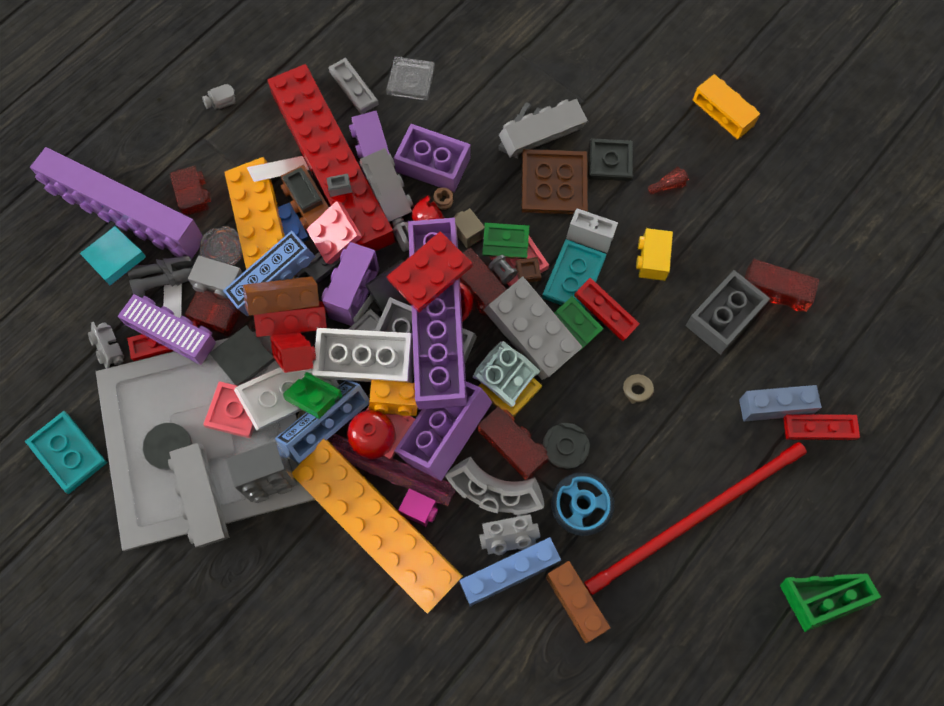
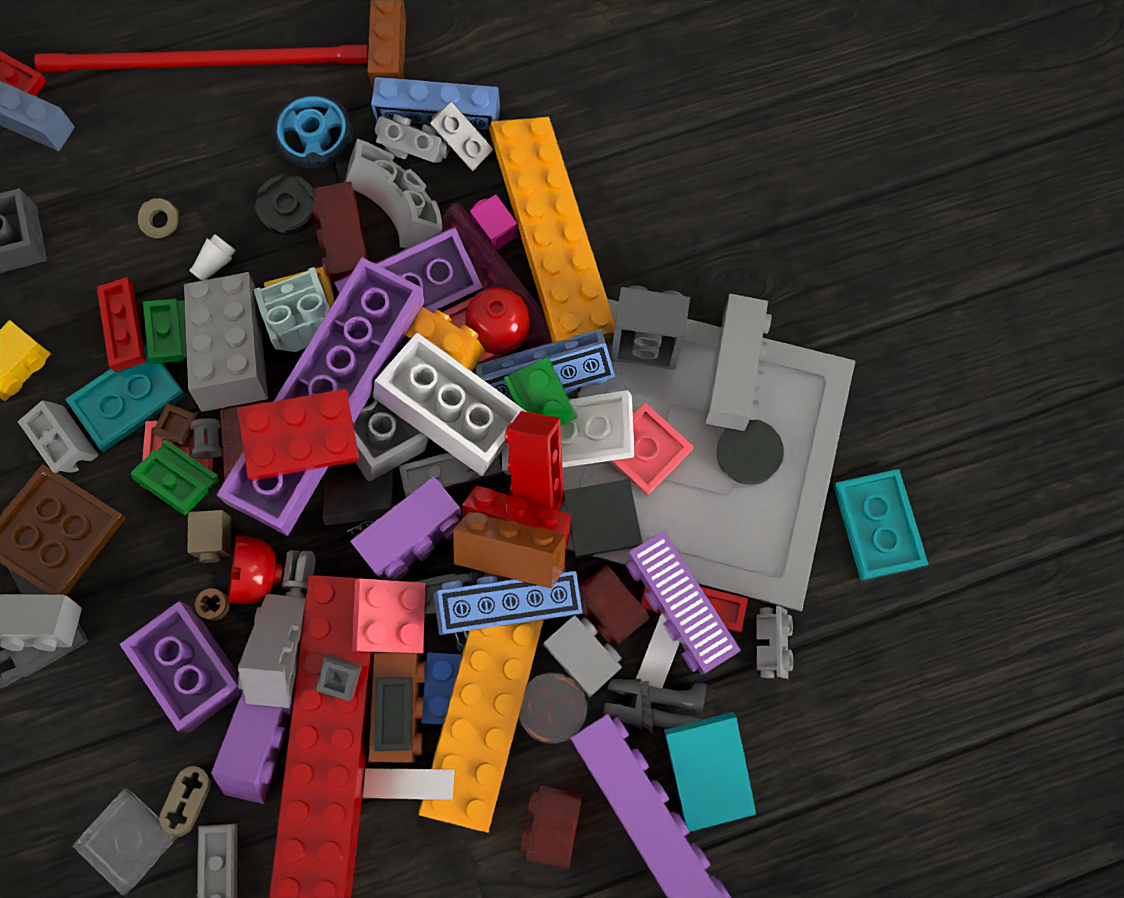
camera: 150 degrees left, 5 degrees up
none -> dark tan beam [159,766,211,837]
none -> white cone [189,234,236,281]
none -> hinge [429,102,493,171]

